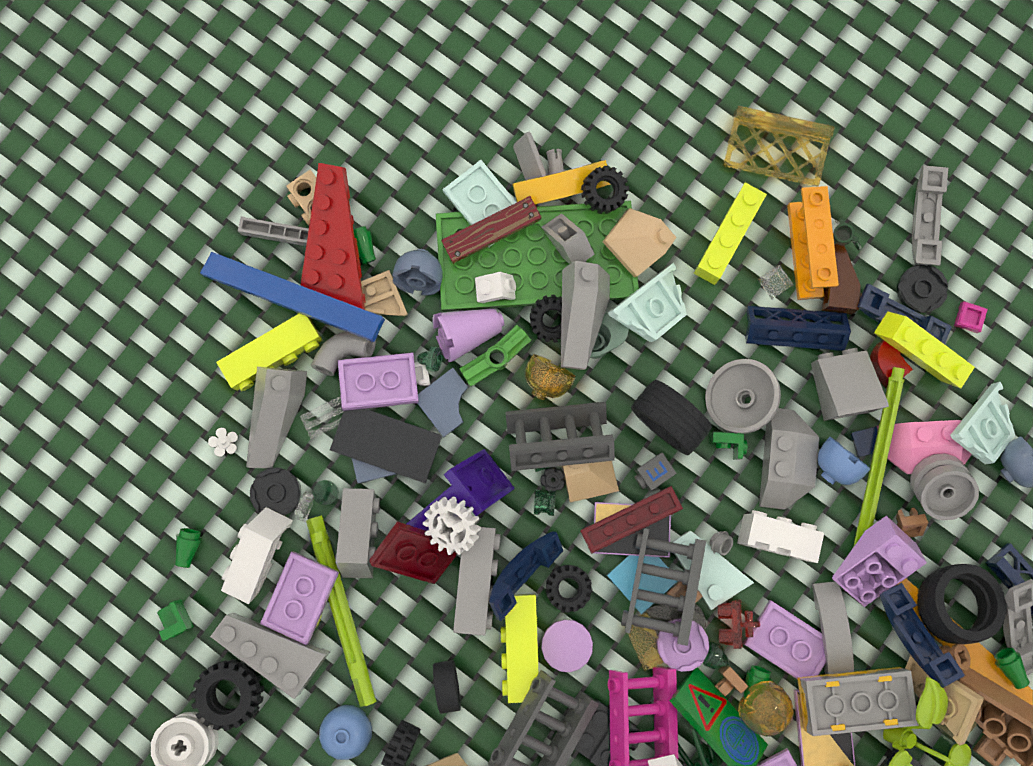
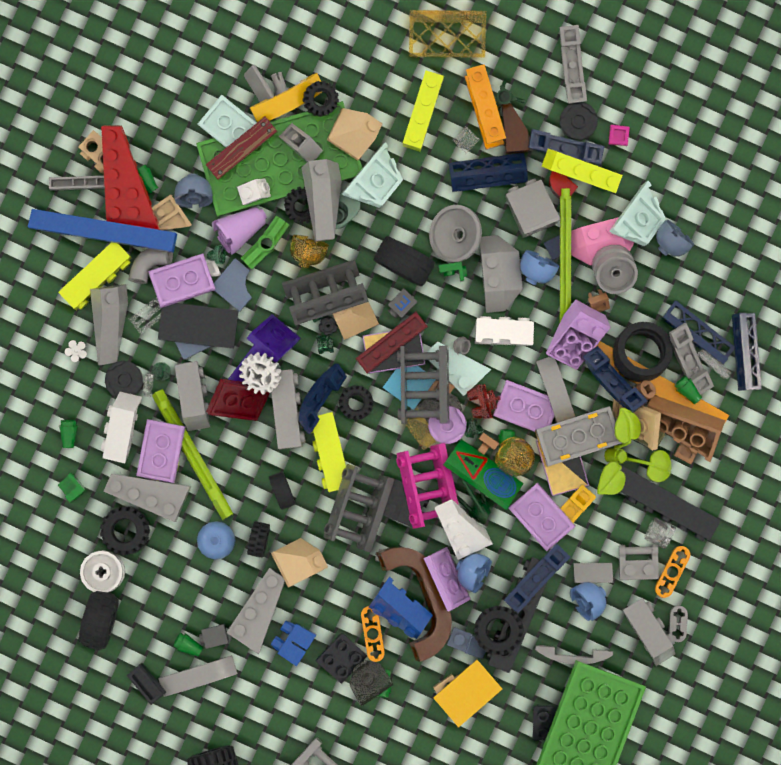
camera: 10 degrees left, 5 degrees up
lavender tile [541,619,593,672] -> none

